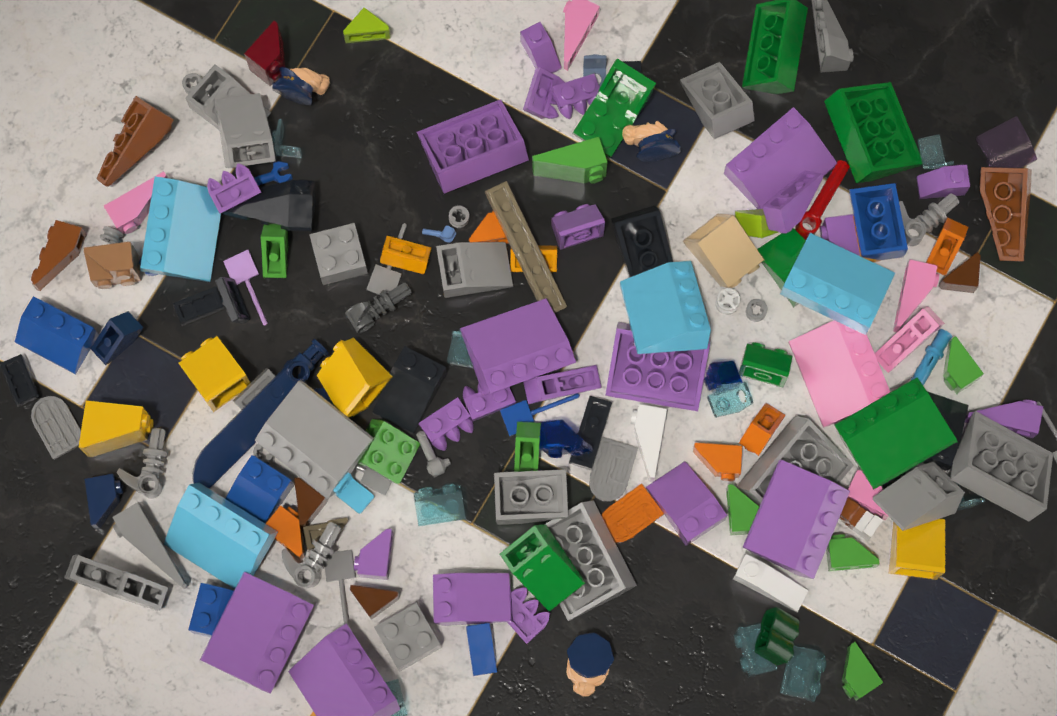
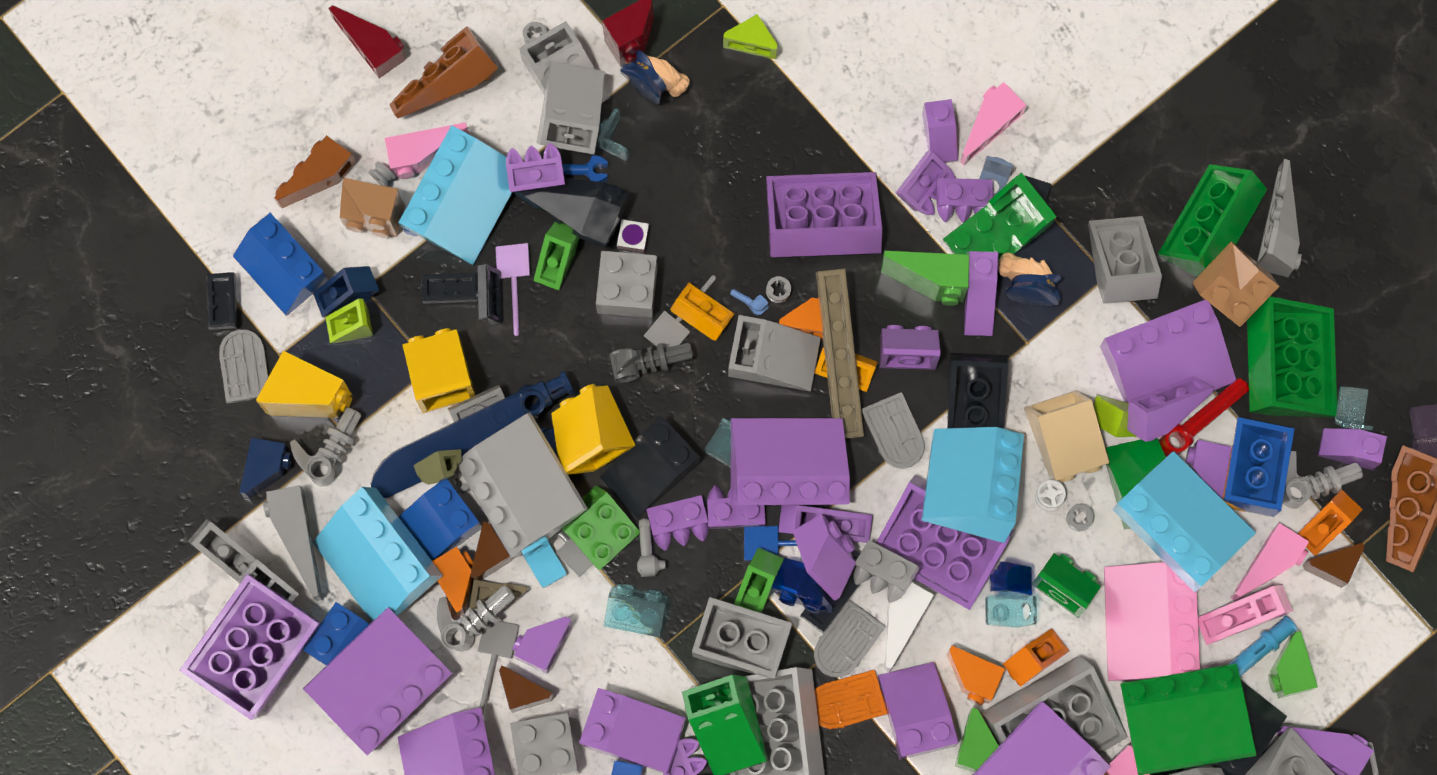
camera: 20 degrees right, 0 degrees up
none -> medium lavender slope [179,574,321,720]
none -> lime slope [326,299,373,343]
none -> dark red slope [328,5,405,78]
none -> olive brick [414,449,462,485]
none -> tile [617,220,649,252]
none -> medium lavender slope [792,514,856,601]
none -> light grey plate [854,540,919,603]
none -> light grey window [861,392,924,469]
none -> medium lavender slope [964,251,998,336]
none -> medium nougat slope [1193,242,1279,327]

